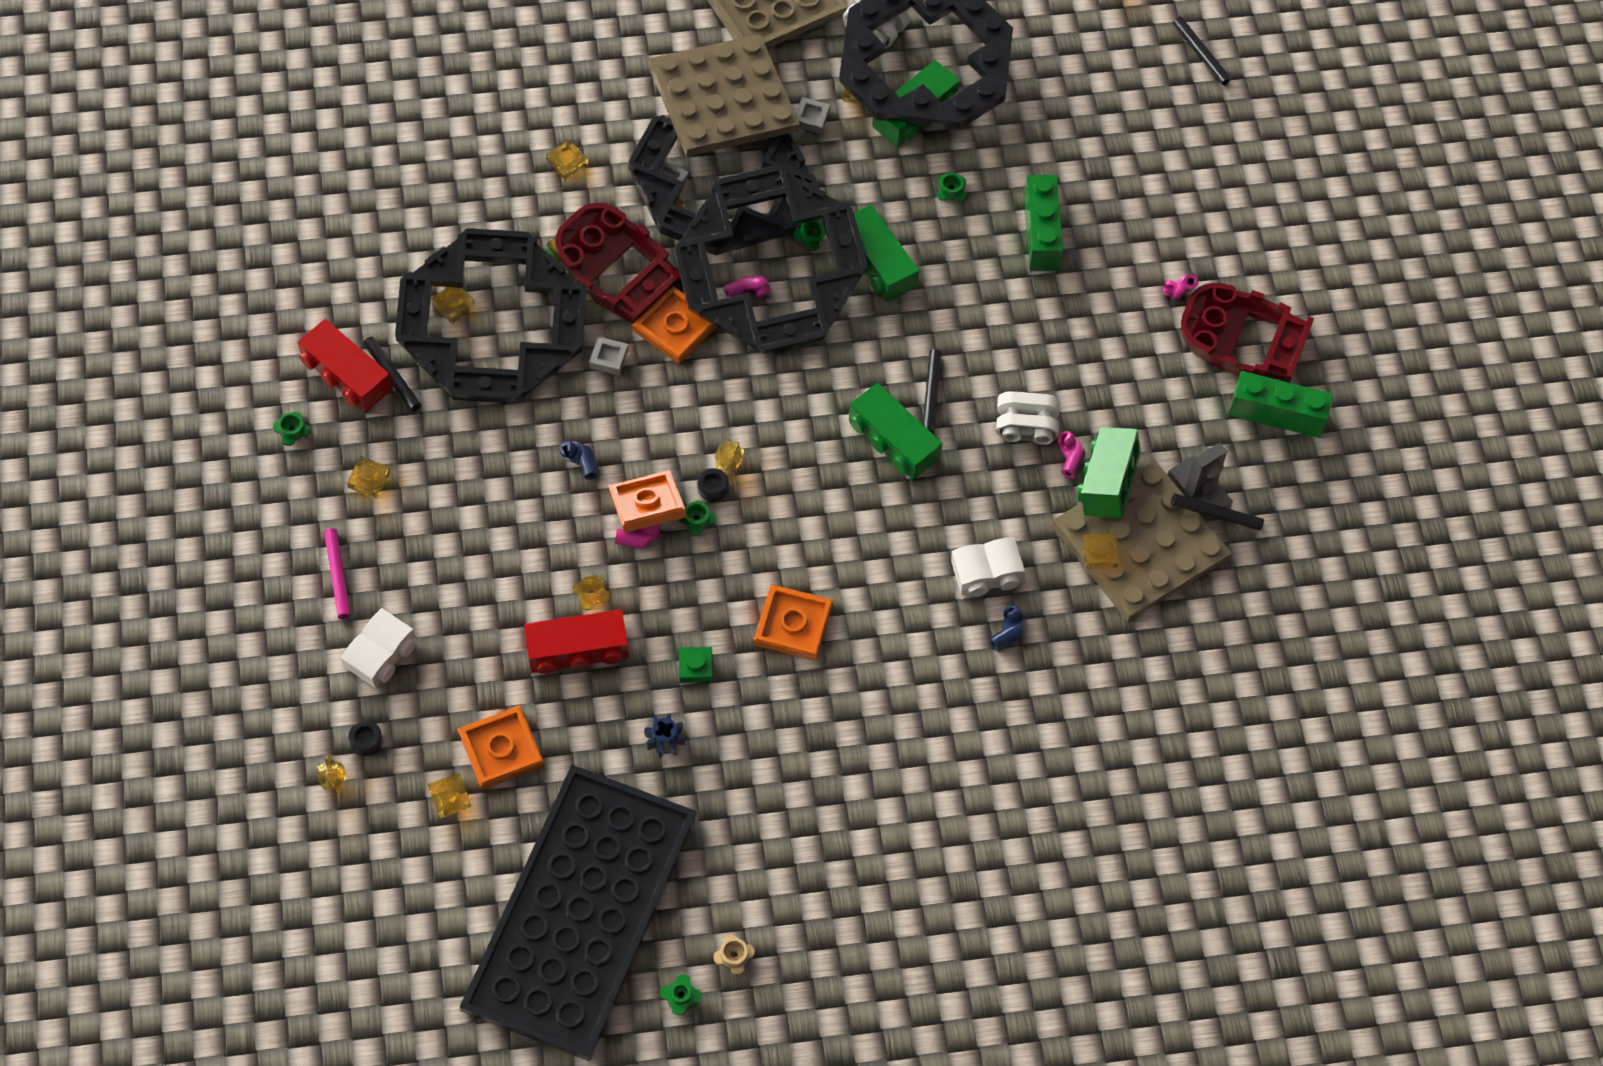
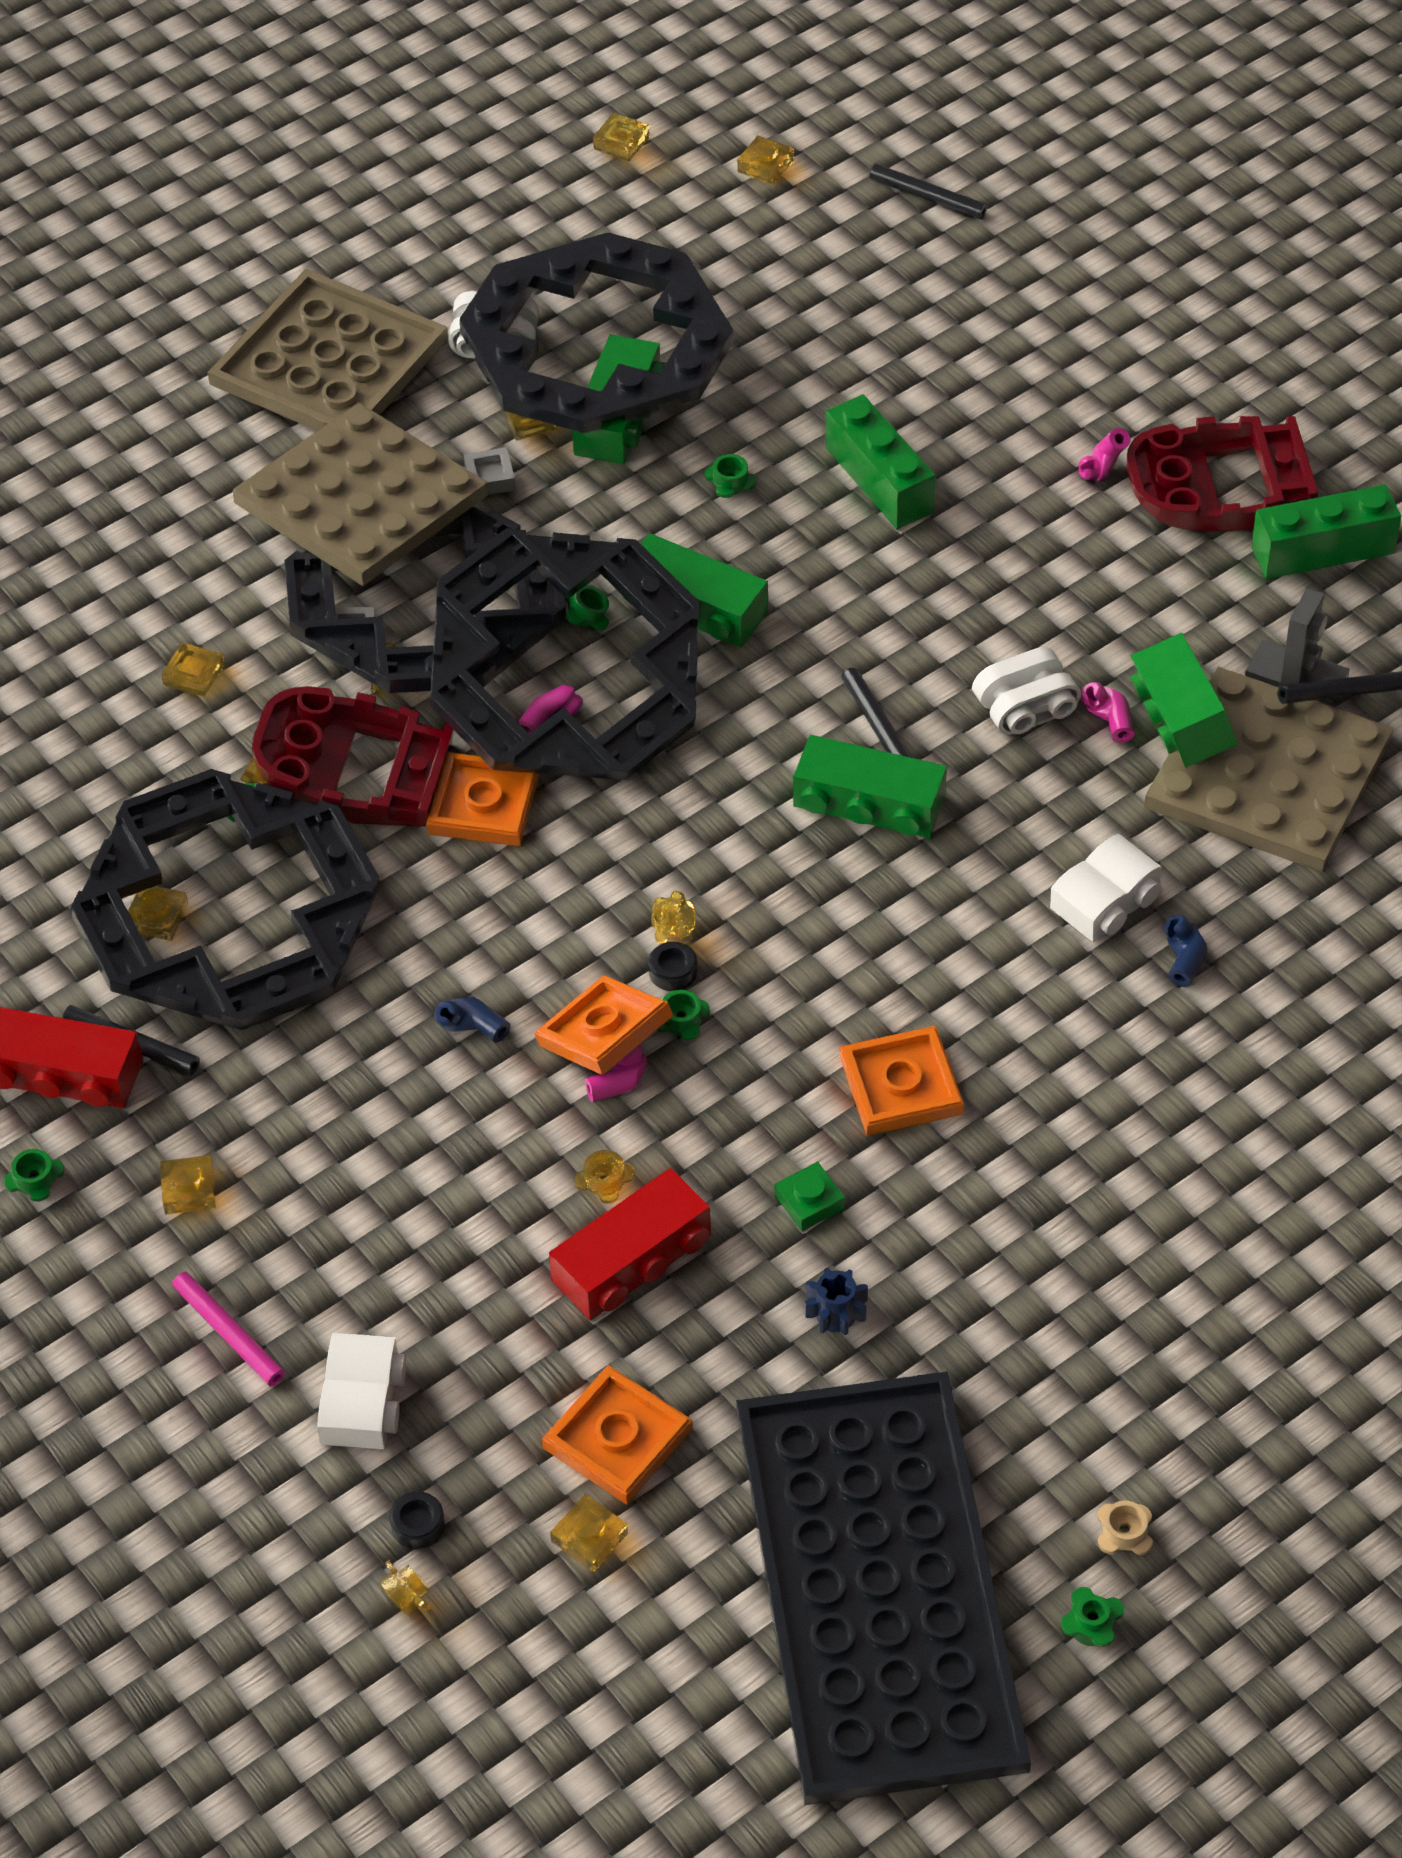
camera: 25 degrees left, 10 degrees down
light grey plate [589,337,629,376] -> none
clear yellow plate [1082,533,1119,569] -> none

